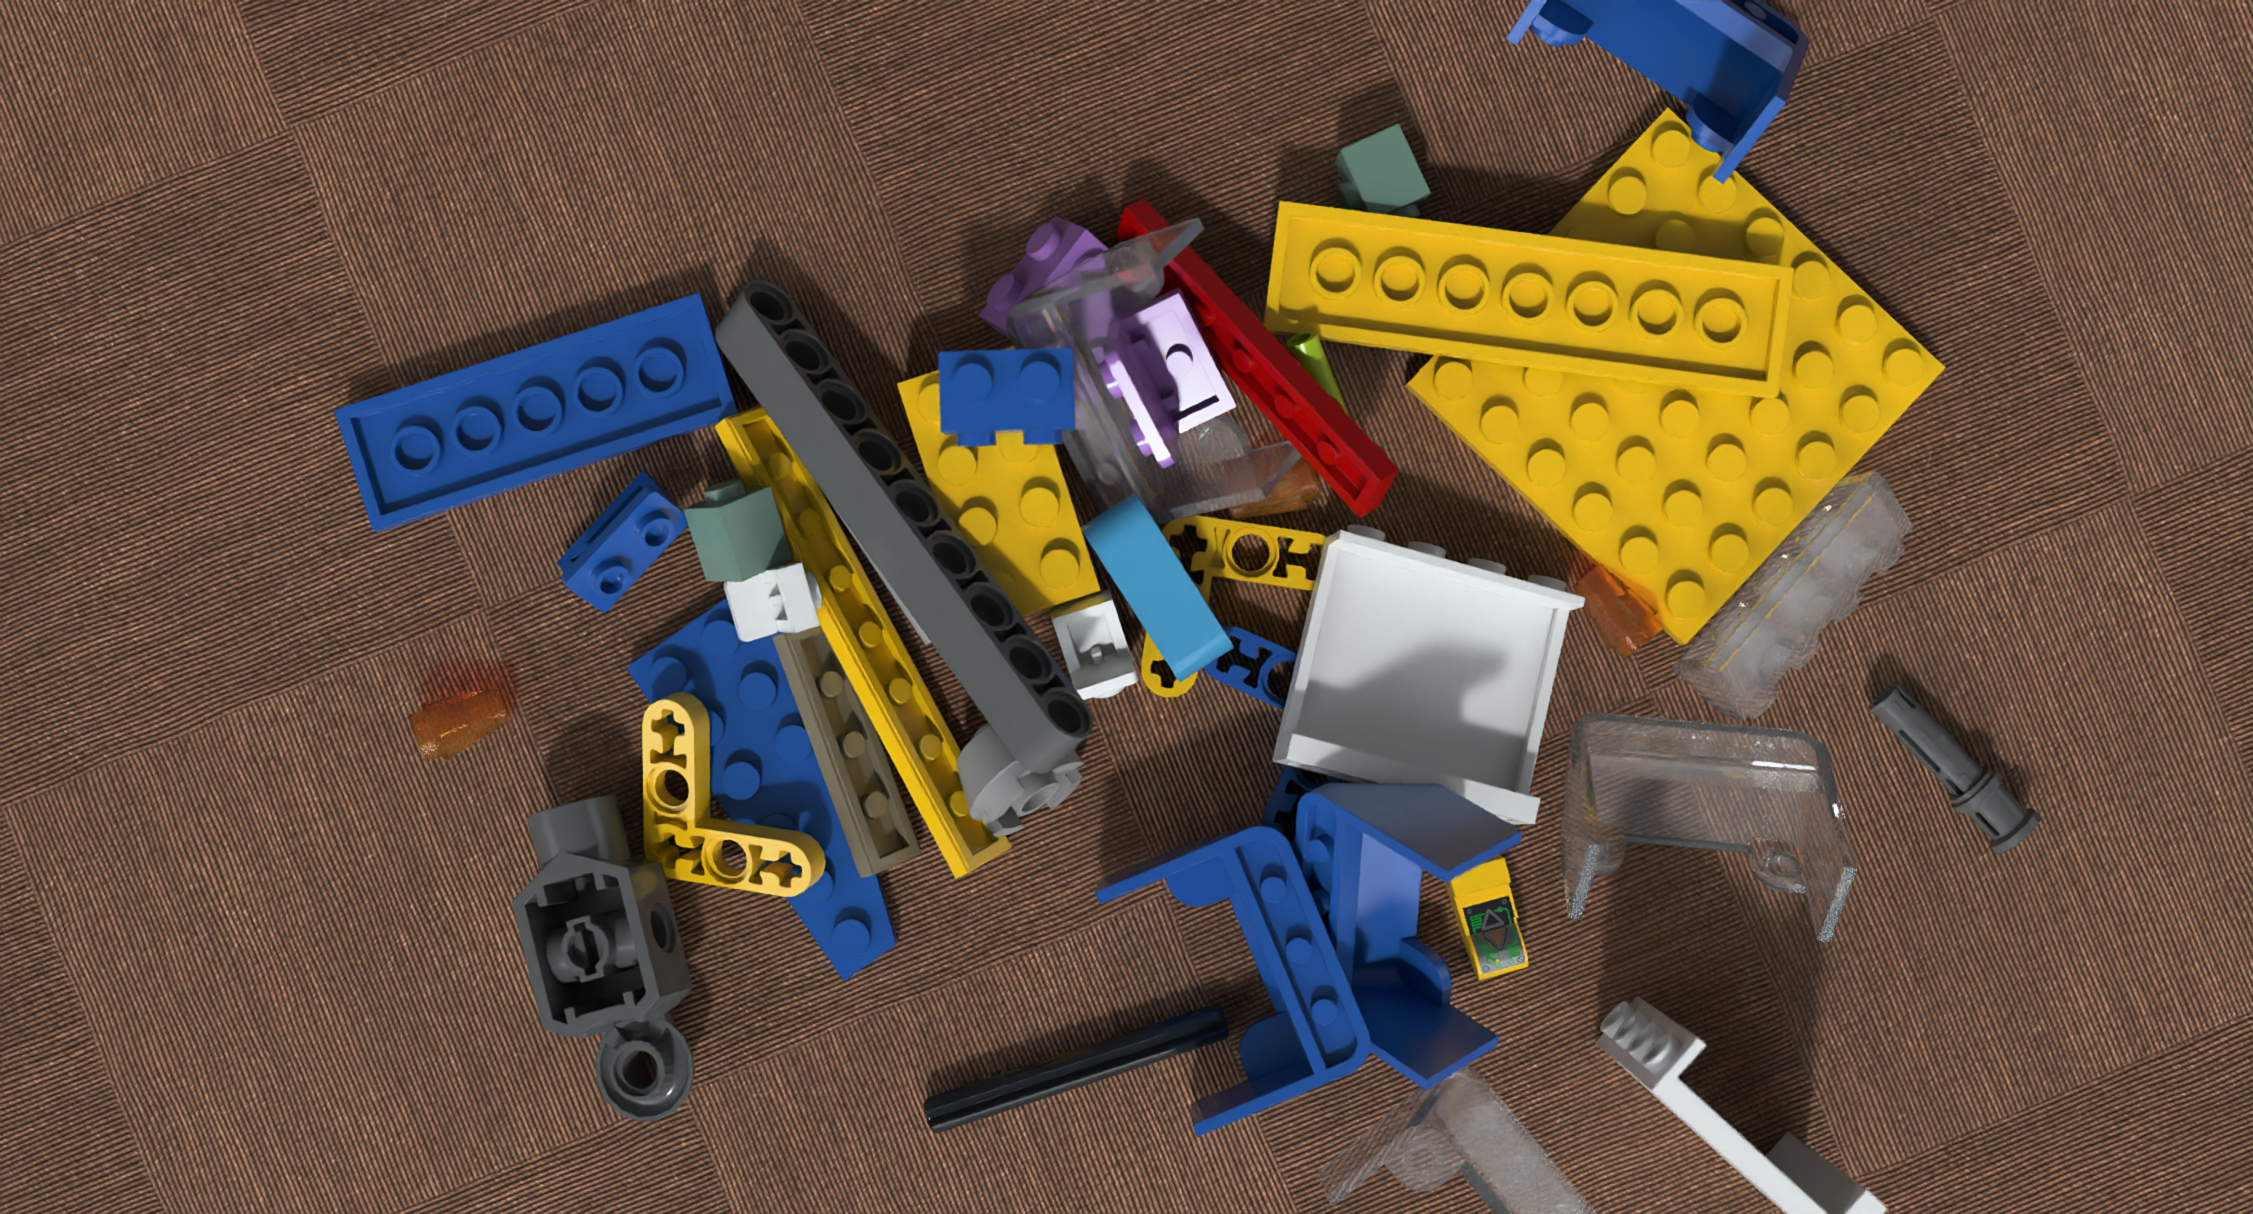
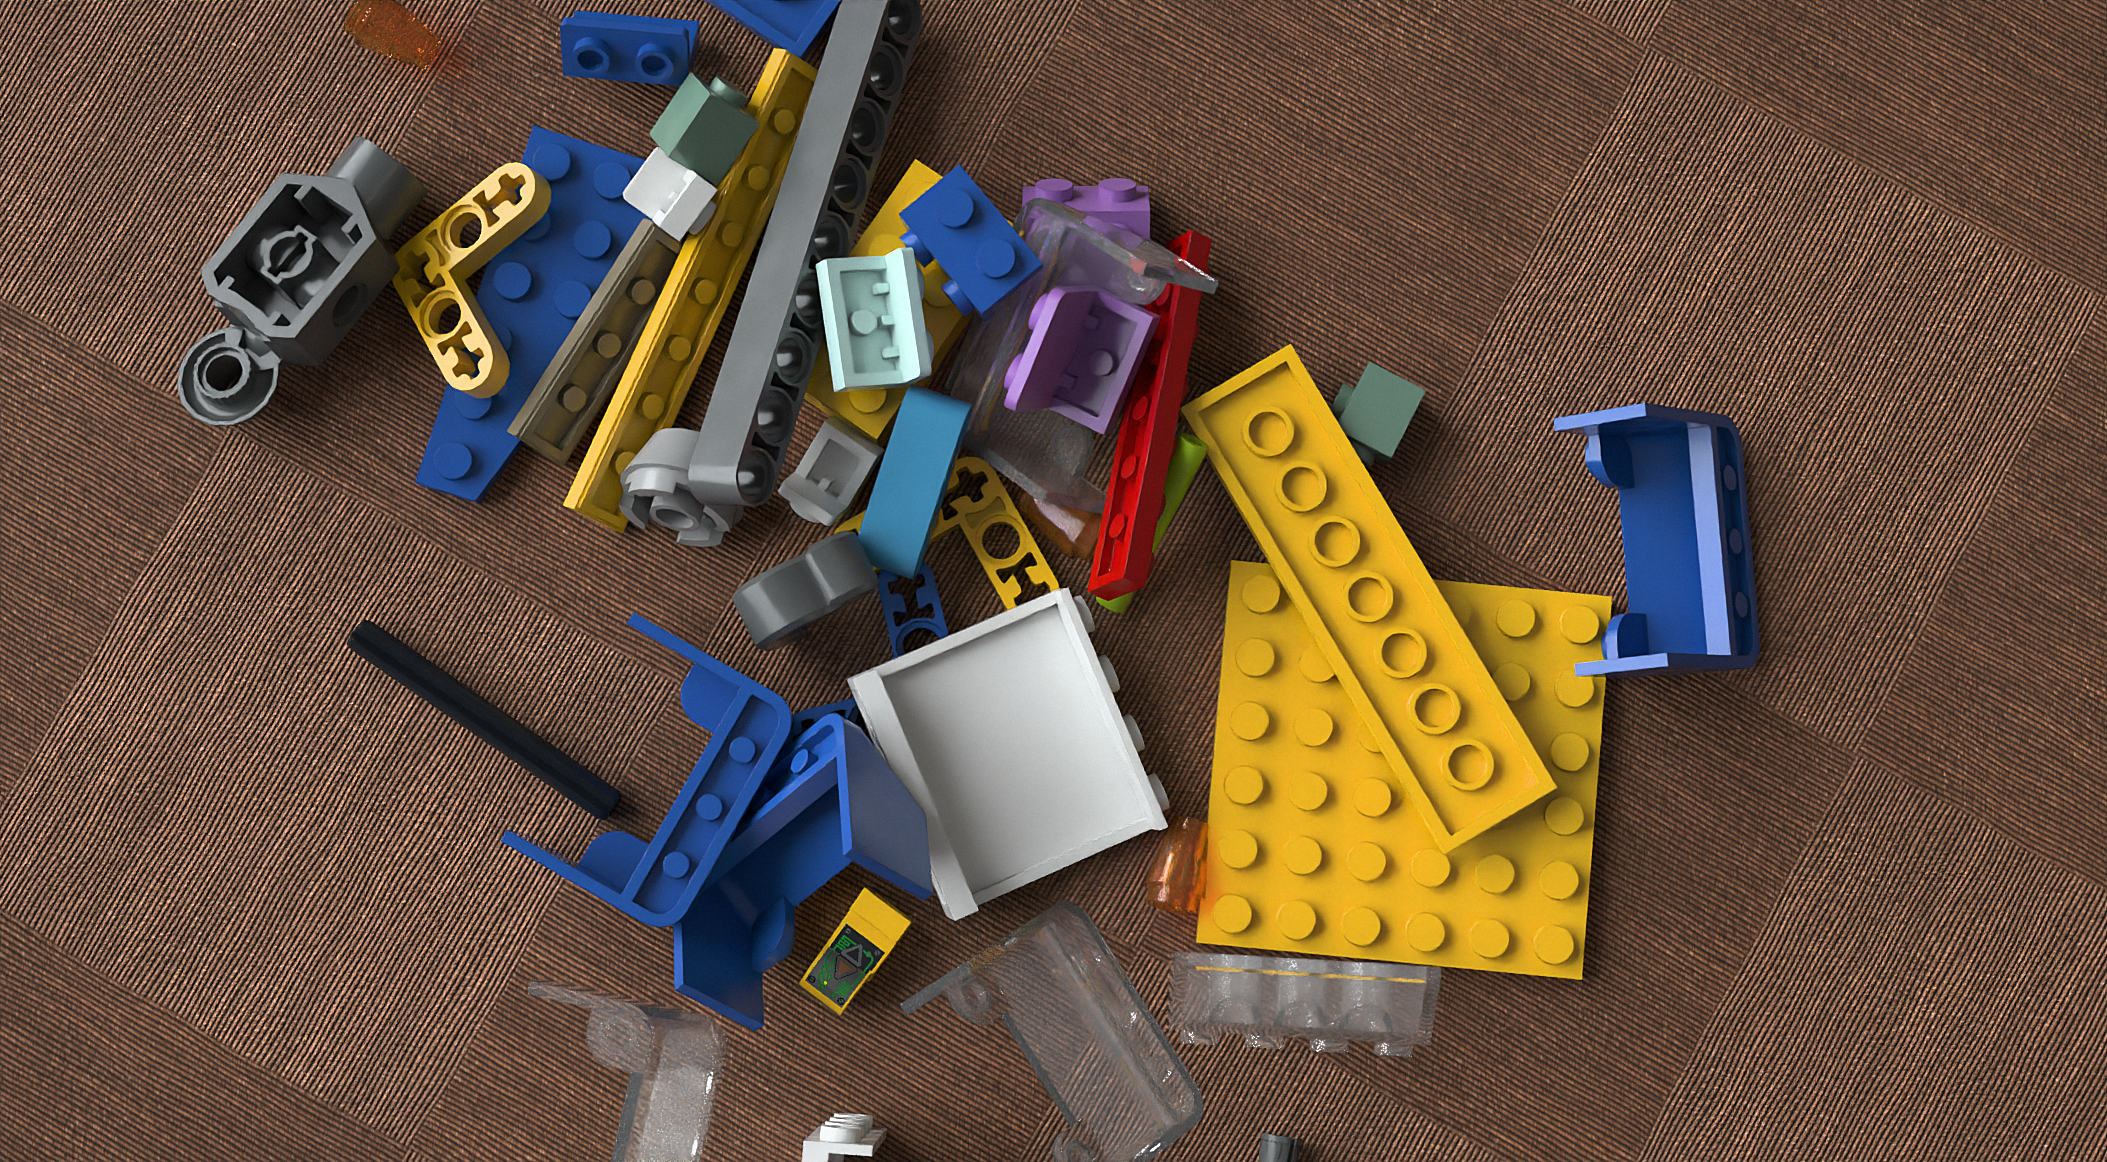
camera: 55 degrees right, 5 degrees down
none -> dark grey animal [732,530,879,651]
none -> light aqua bracket [816,247,934,392]

